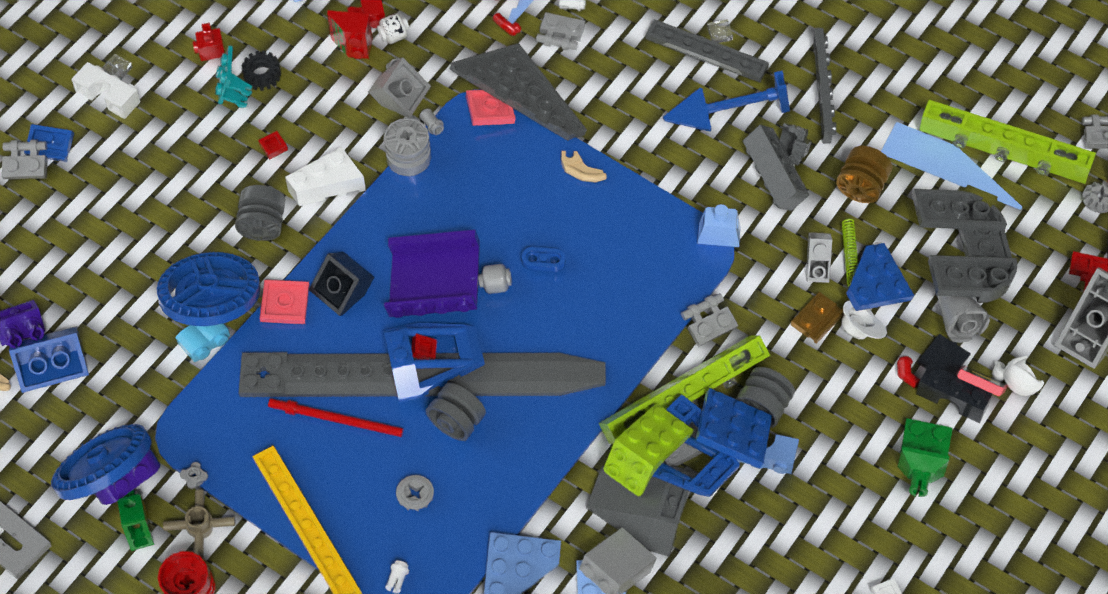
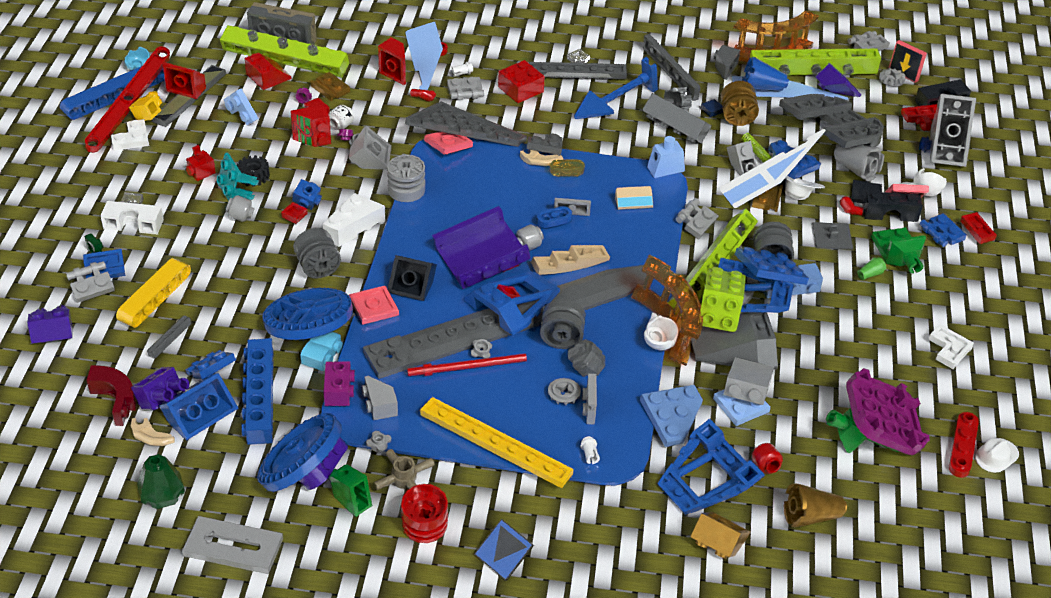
camera: 30 degrees left, 15 degrees down
none -> dark green plate [84,233,103,253]
none -> yellow beam [116,258,191,328]
none -> dark grey axle [147,315,191,359]
none -> blue plate [186,350,236,380]
none -> light grey head [226,195,255,222]
none -> blue brick [242,338,273,445]
none -> blue brick [292,179,322,210]
none -> magenta brick [324,361,355,406]
none -> magenta plate [337,129,354,141]
none -> light grey slope [362,376,398,420]
none -> light grey plate [471,339,492,359]
none -> red brick [498,60,545,103]
none -> dark grey plate [527,133,562,155]
none -> tan slope [531,245,610,275]
none -> clear yellow plate [549,159,585,177]
none -> light grey slope [554,198,591,216]
none -> dark grey hair [568,339,605,377]
none -> light grey plate [582,373,597,424]
none -> slope [615,186,653,210]
none -> clear orange fence [631,255,703,366]
none -> white hair [644,313,678,350]
none -> dark blue tile [701,99,723,117]
none -> dark grey slope [714,45,740,80]
none -> white sticker [720,129,826,208]
none -> clear orange fence [733,11,819,62]
none -> blue cone [742,57,789,91]
none -> dark grey piece [812,222,853,250]
none -> dark purple slope [816,63,862,97]
none -> bright green cone [857,257,886,280]
none -> clear blue plate [919,136,932,153]
none -> blue plate [920,213,967,247]
none -> red plate [960,212,997,244]

